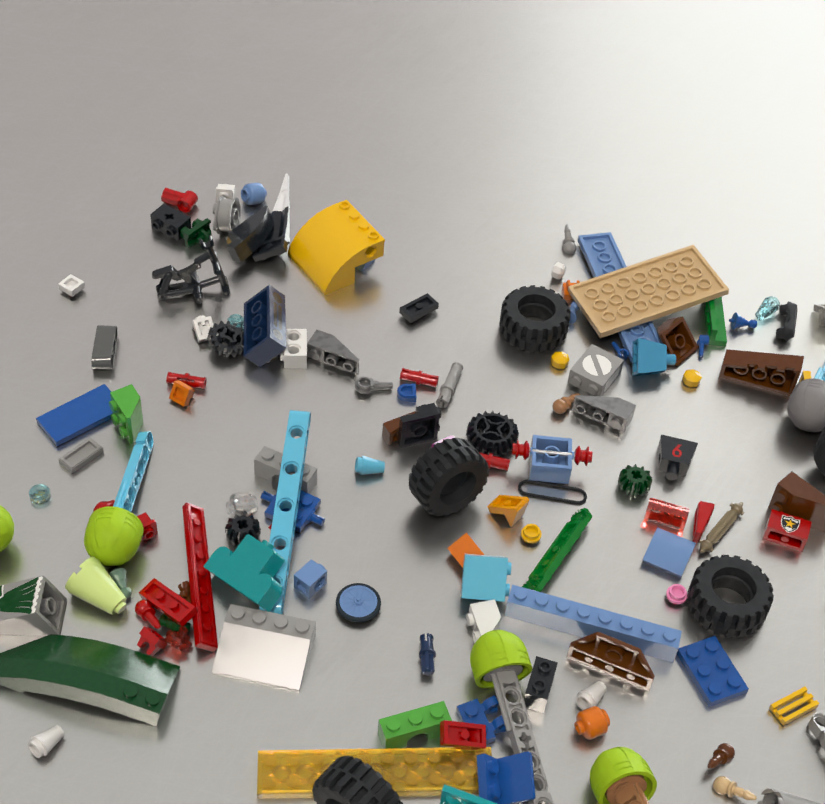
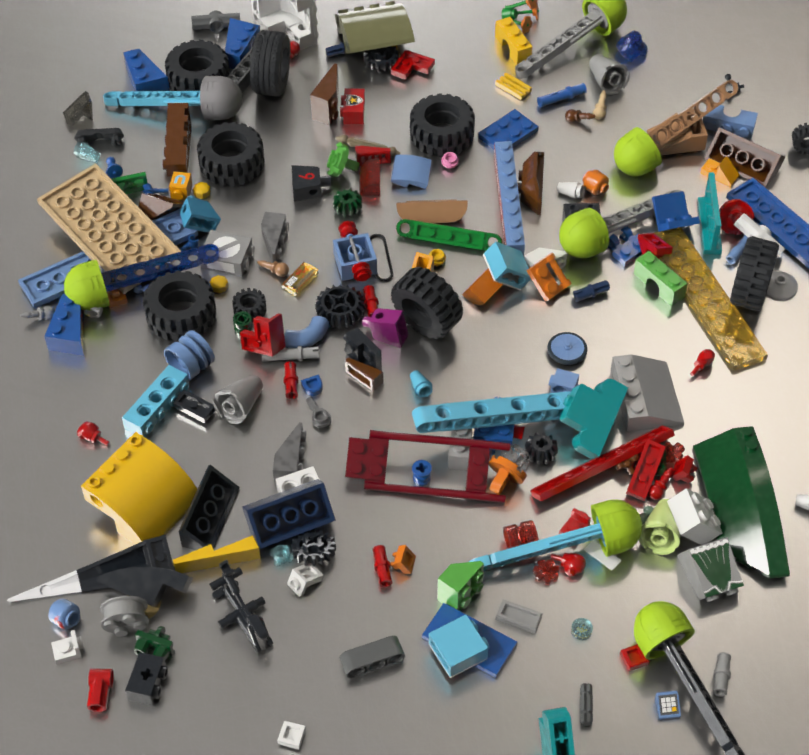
camera: 105 degrees left, 5 degrees up
none -> blue wedge [44,294,84,356]
none -> piece [64,244,219,311]
none -> red piece [77,421,110,446]
none -> medium azure brick [122,365,189,437]
none -> medium blue wheel [164,330,215,381]
none -> light orange brick [169,172,193,200]
none -> yellow slope [172,535,260,573]
none -> black slope [178,465,240,550]
none -> black tyre [197,122,265,187]
none -> light grey cone [213,375,263,424]
none -> black tyre [232,288,267,323]
none -> dark green wheel [233,311,253,337]
none -> red panel [240,313,286,357]
none -> clear yellow tile [282,262,319,296]
none -> medium blue cylinder [284,316,329,349]
none -> bright green tile [327,142,360,177]
none -> dark red plate [345,430,510,503]
none -> medium nougat brick [396,199,468,223]
none -> blue bush [412,460,432,486]
none -> medium azure piece [429,615,489,678]
none -> orange tile [489,455,527,495]
none -> clear red wheel [503,520,539,549]
none -> orange plate [526,252,572,301]
none -> clear red plant [533,559,560,584]
none -> blue pin [537,83,587,108]
none -> white brick [667,488,722,545]
none -> red piece [690,349,715,376]

